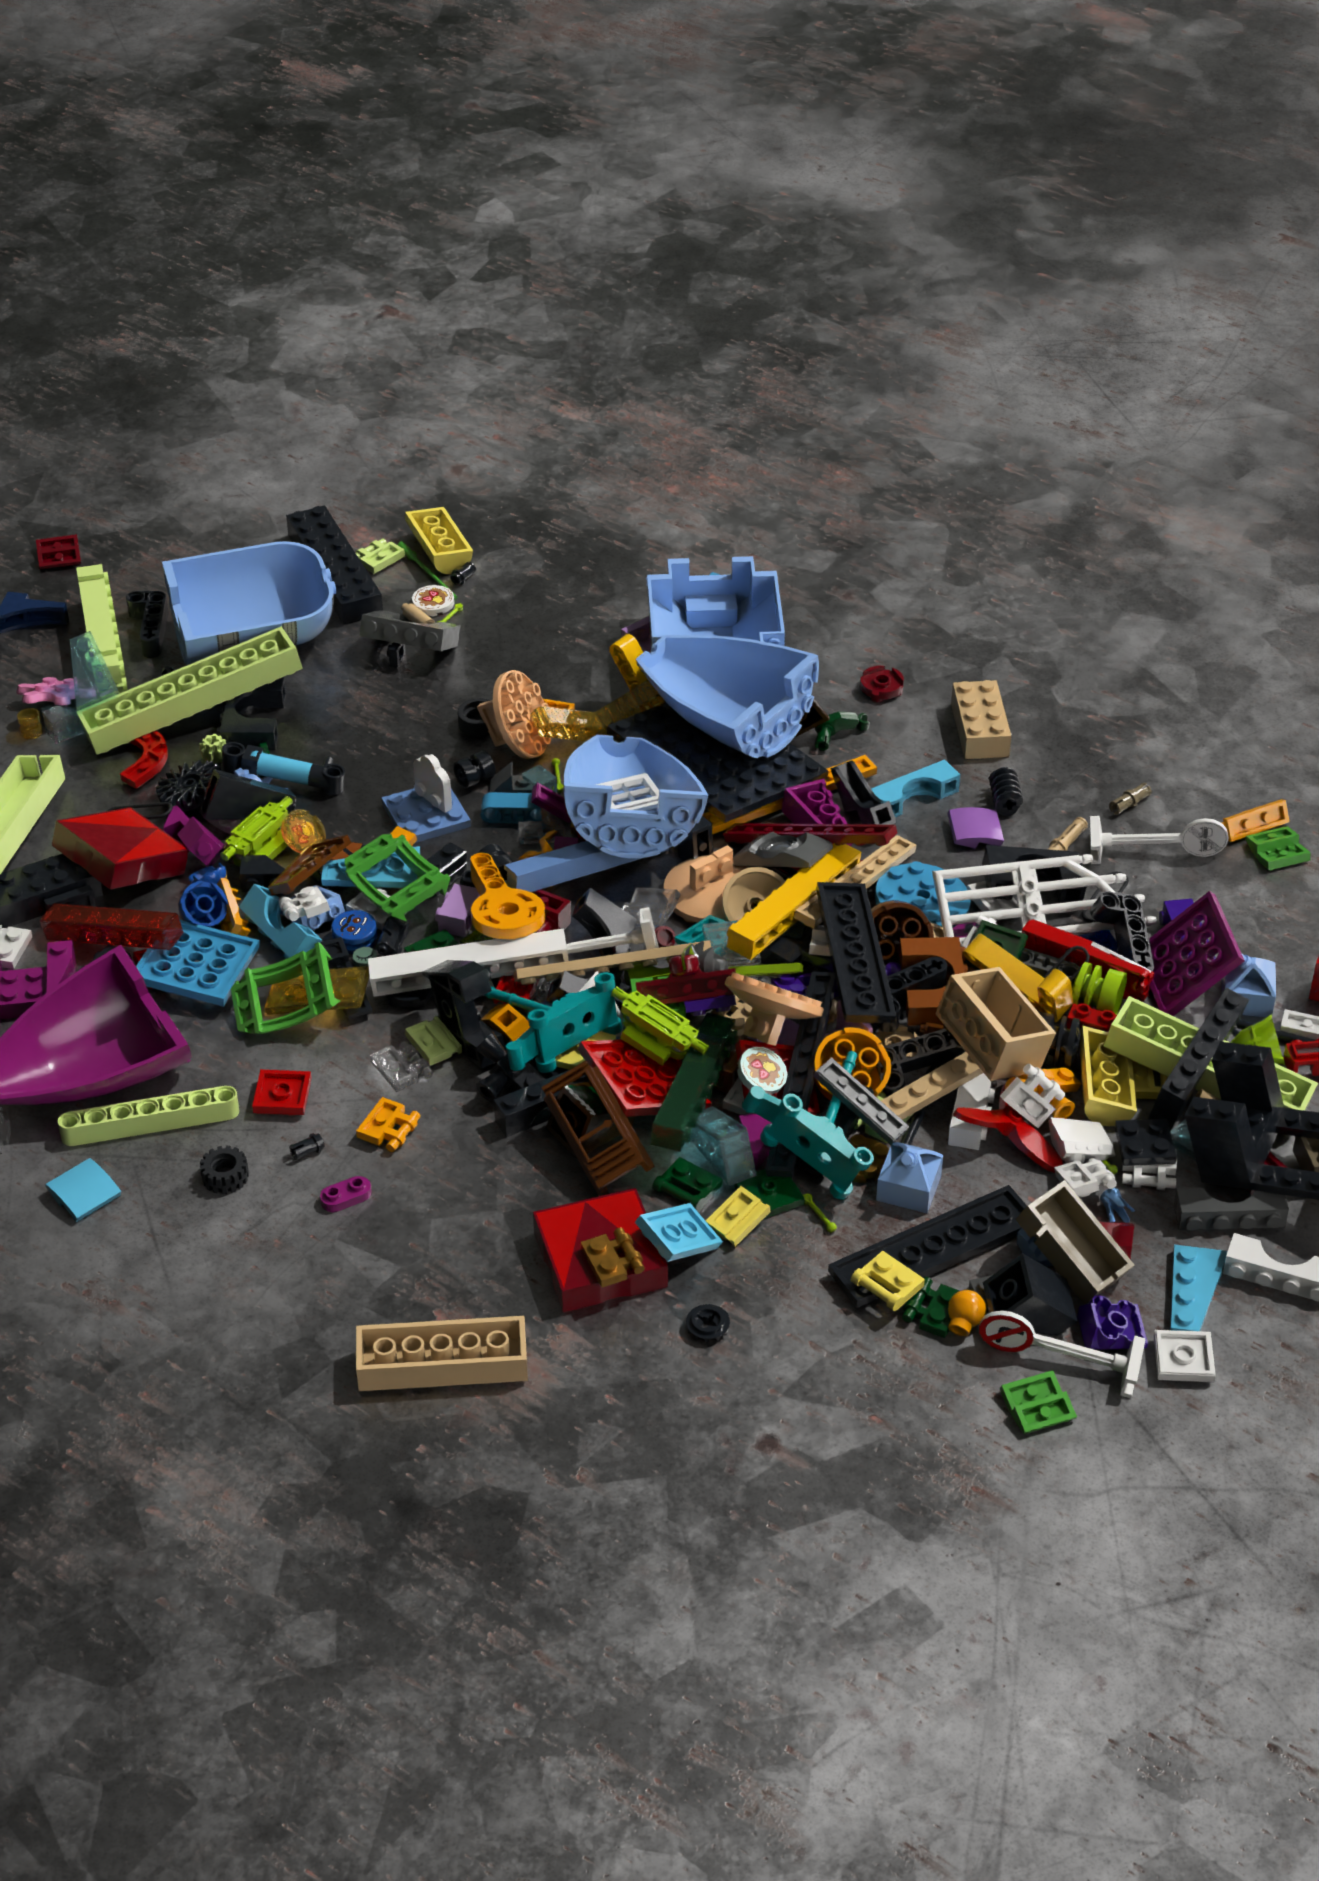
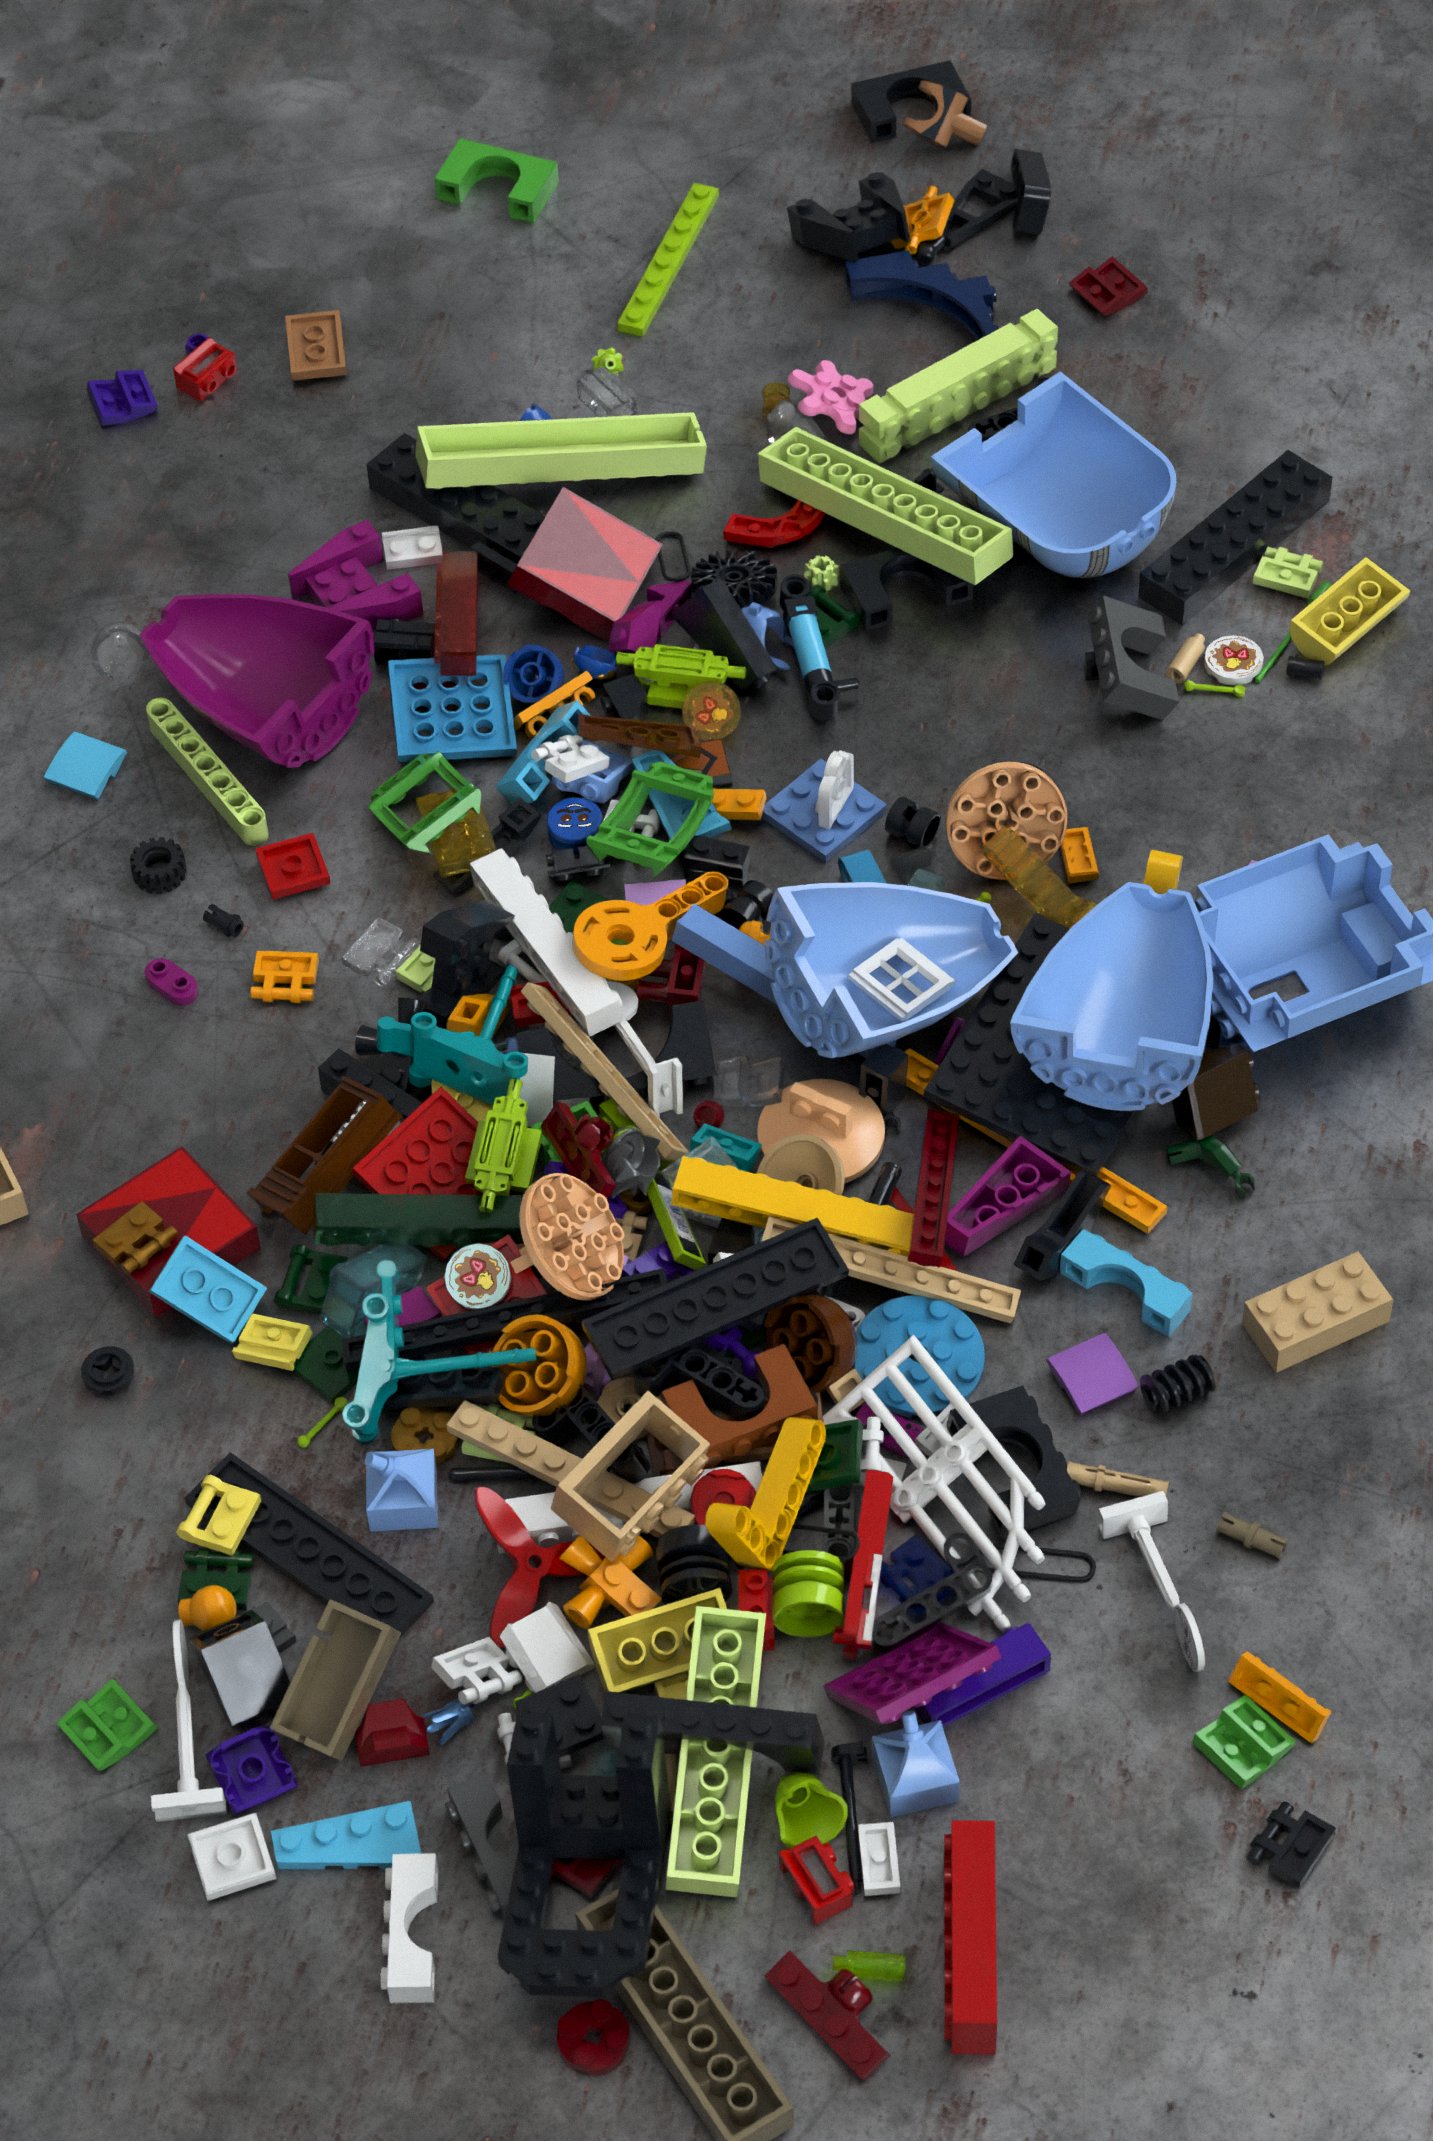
camera: 70 degrees right, 10 degrees up
clear light blue wedge [70,631,119,711] -> none
sand green tile [353,947,377,970] -> none
dark grey slope [733,832,833,868] -> none
dark grey tile [813,1057,909,1145] -> none
dark red plate [860,666,904,702] -> none
white plate [1000,1064,1065,1128] -> none

